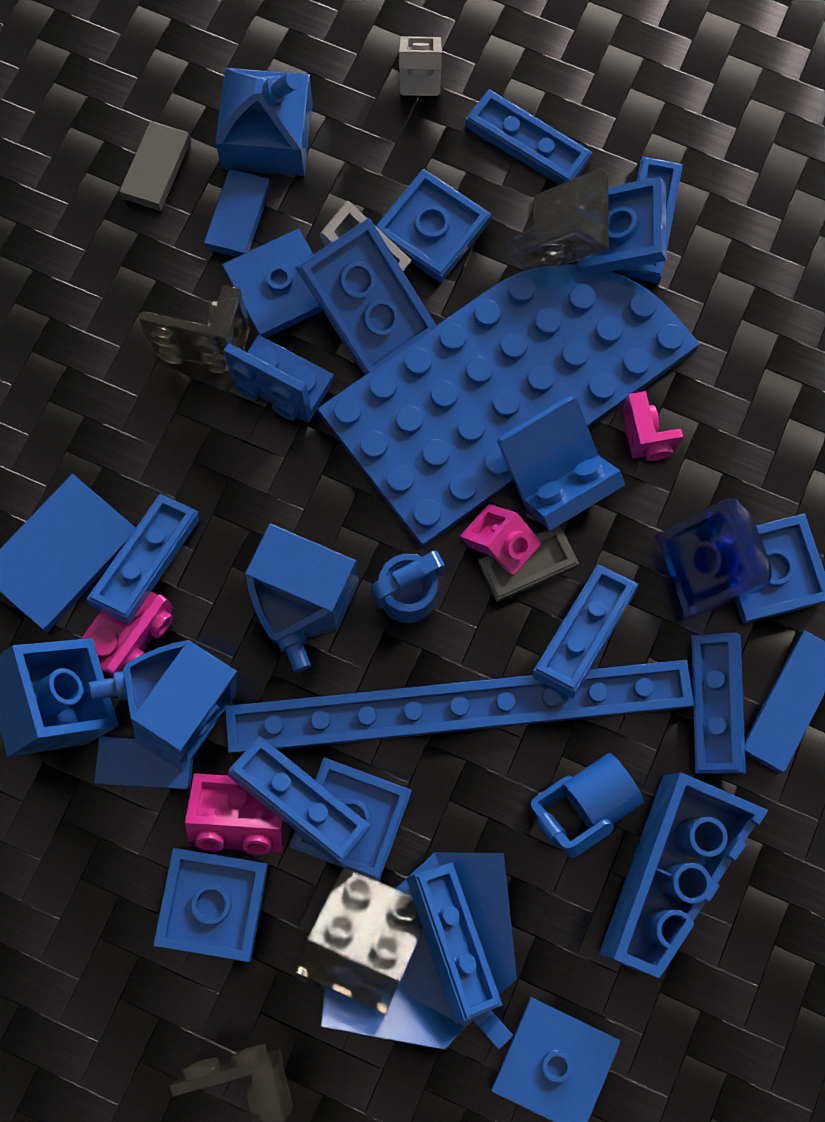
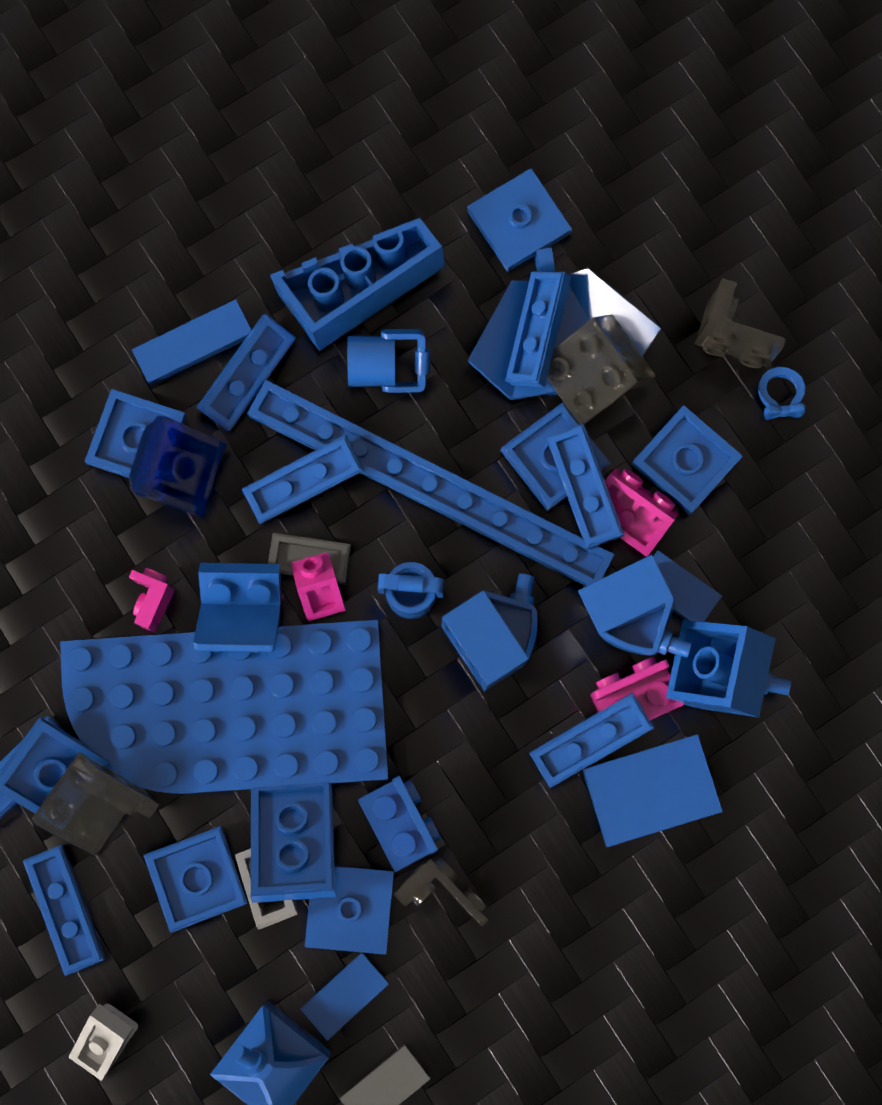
camera: 150 degrees left, 5 degrees up
none -> blue piece [758,367,806,420]

